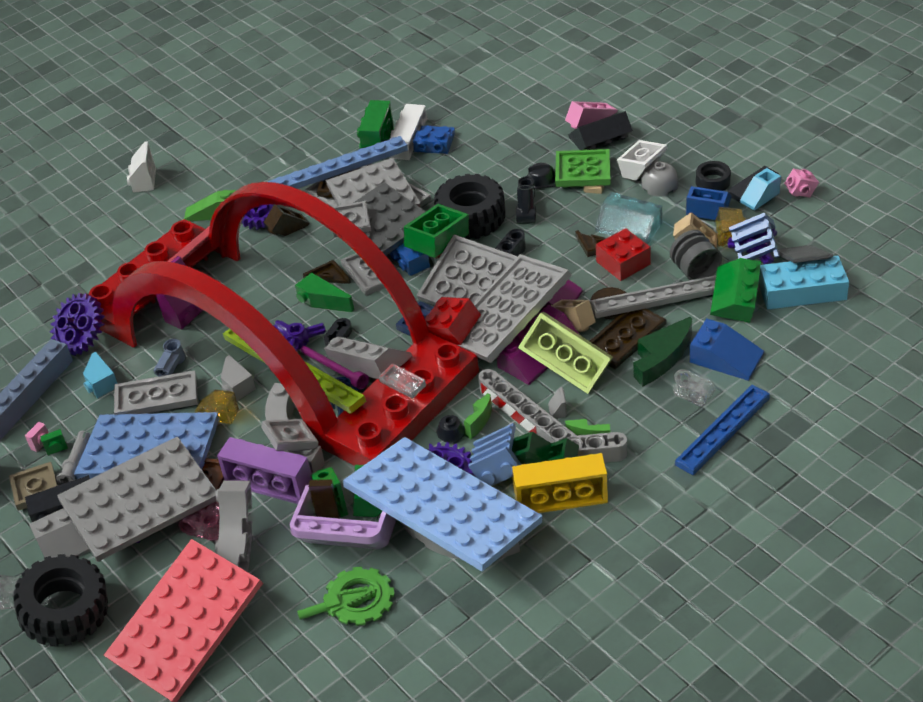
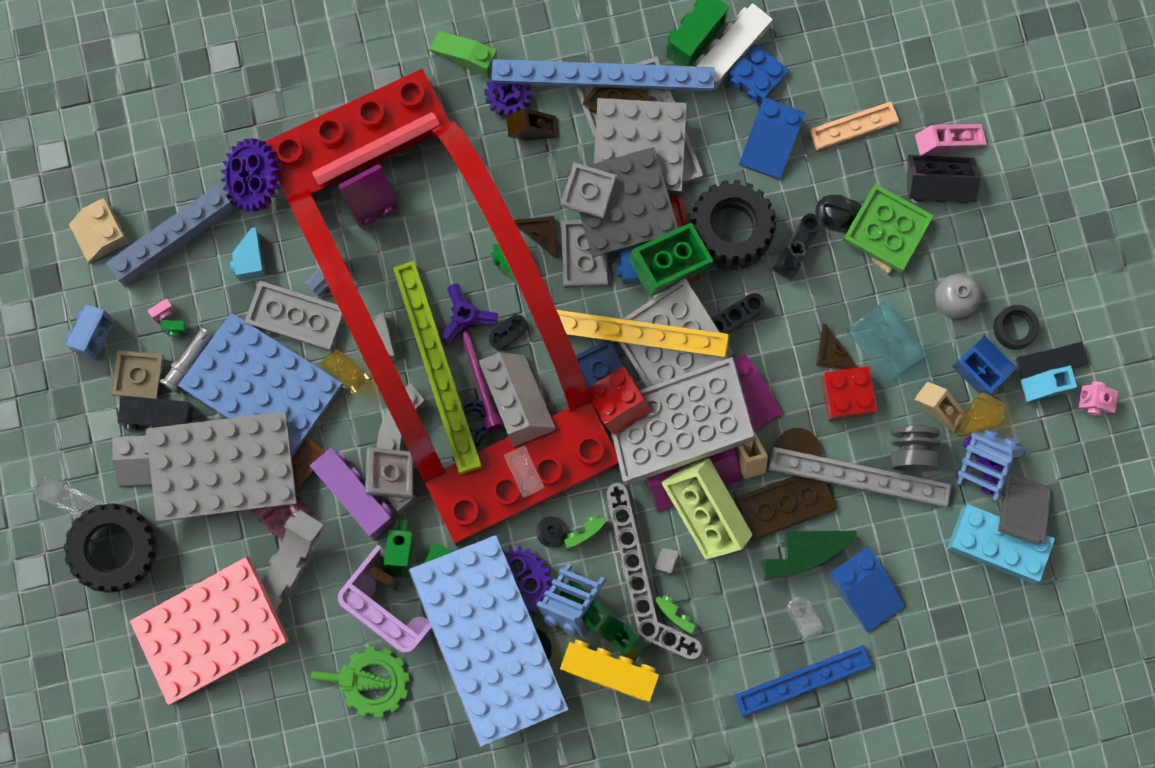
camera: 20 degrees right, 35 degrees up
white slope [617,140,668,180] -> none
green slope [710,258,761,323] -> none
none -> yellow plate [557,310,730,357]
none -> blue slope [739,97,806,180]
none -> light nougat tile [809,102,899,152]

